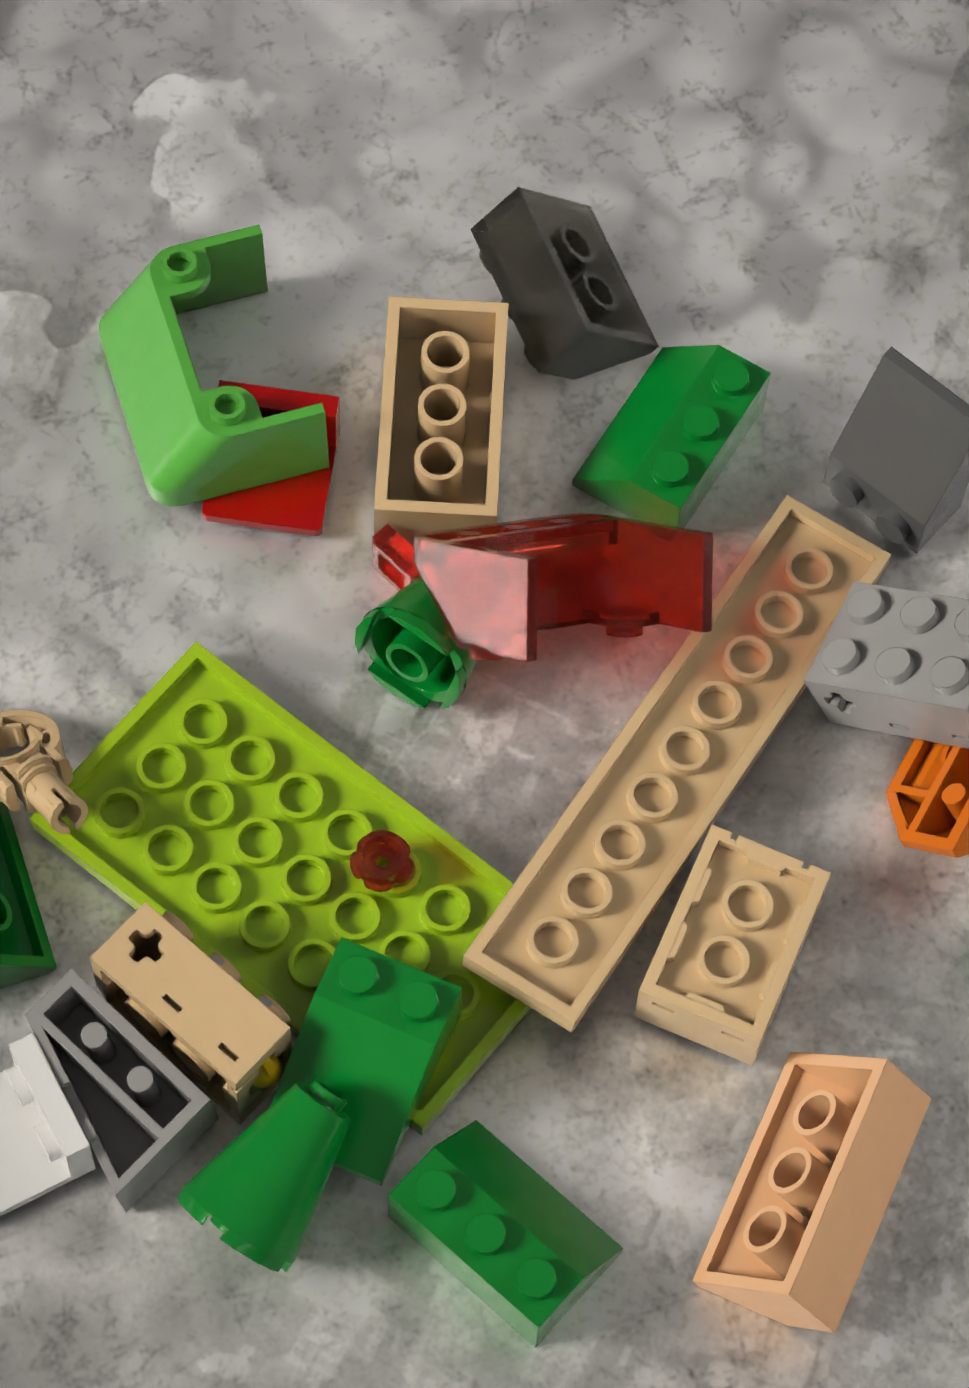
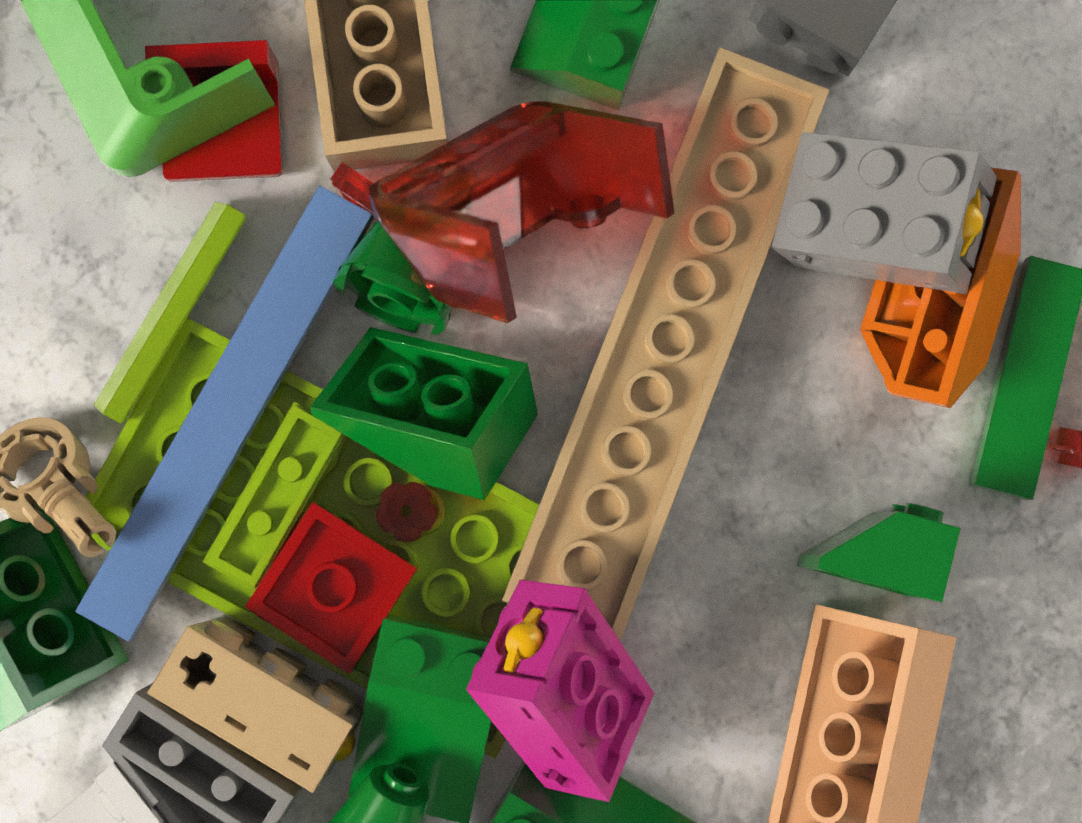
camera: 10 degrees left, 20 degrees up
tan piece [634,824,831,1066] -> none
none -> medium blue tile [75,185,374,642]
none -> lime tile [94,202,246,424]
none -> lime tile [203,402,347,592]
none -> red plate [245,502,418,674]
none -> green slope [310,327,538,500]
none -> dark pink piece [466,580,654,802]
none -> green slope [797,503,961,603]

